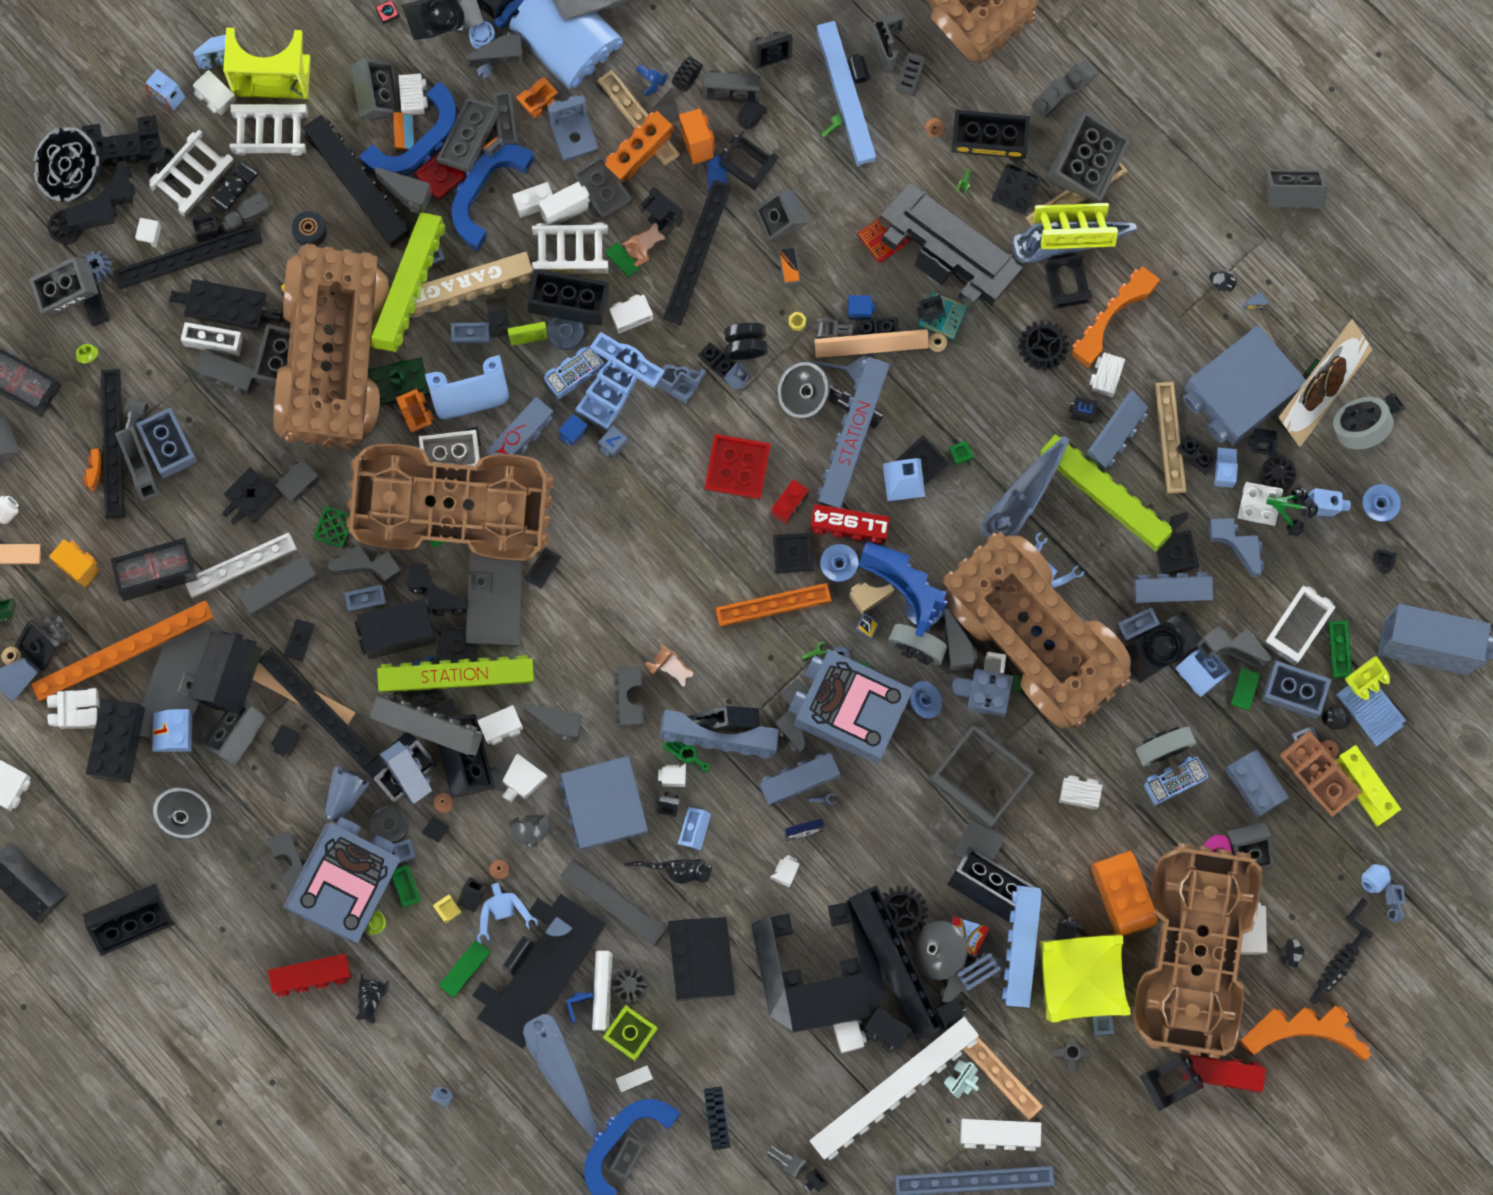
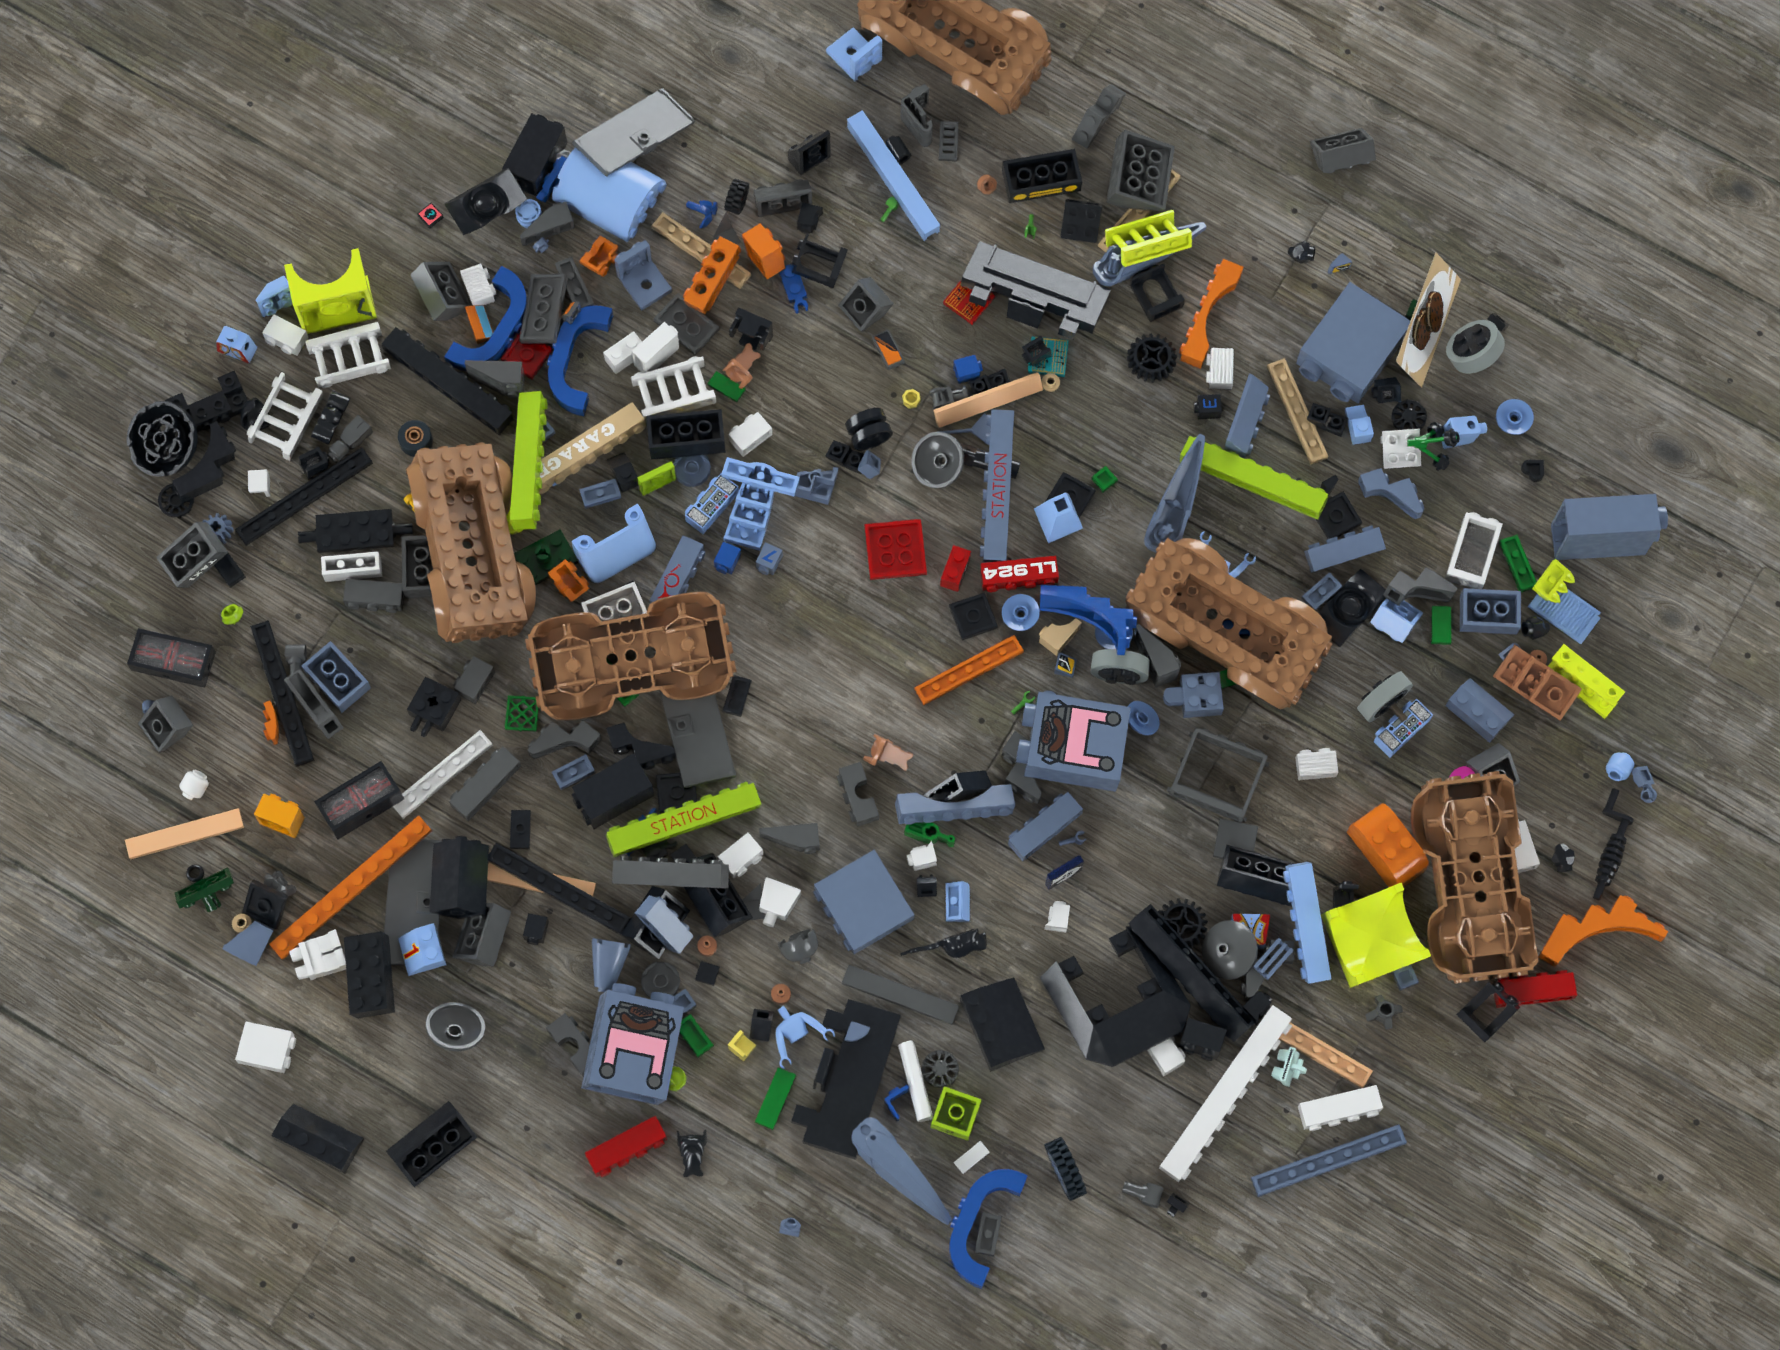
camera: 15 degrees left, 5 degrees down
black tile [663,180,731,326] -> none
white panel [984,652,1006,674] -> none

